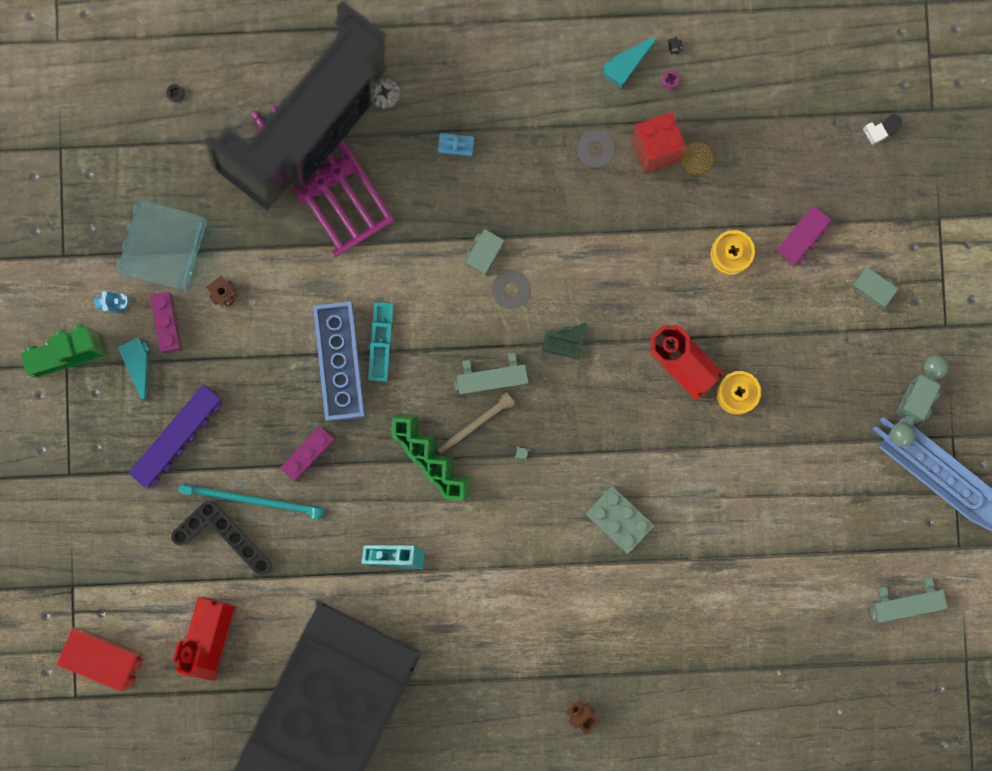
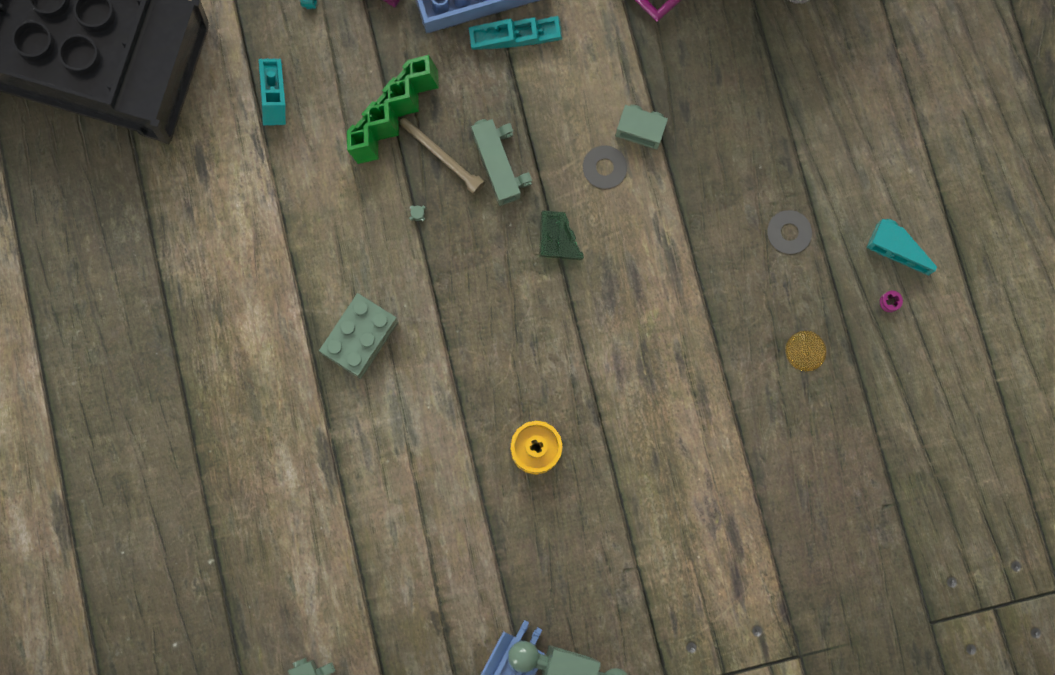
camera: 70 degrees right, 5 degrees down
dark azure hips [438,133,474,157] -> none
reddish brown brick [566,699,600,735] -> none
red brick [631,112,686,174] -> none
red brick [649,325,724,401] -> none
black plate [668,36,683,55] -> none
yellow wheel [710,230,755,275] -> none
magenta brick [775,205,831,266] -> none
sand green piece [851,267,898,310] -> none
leg [863,114,902,145] -> none

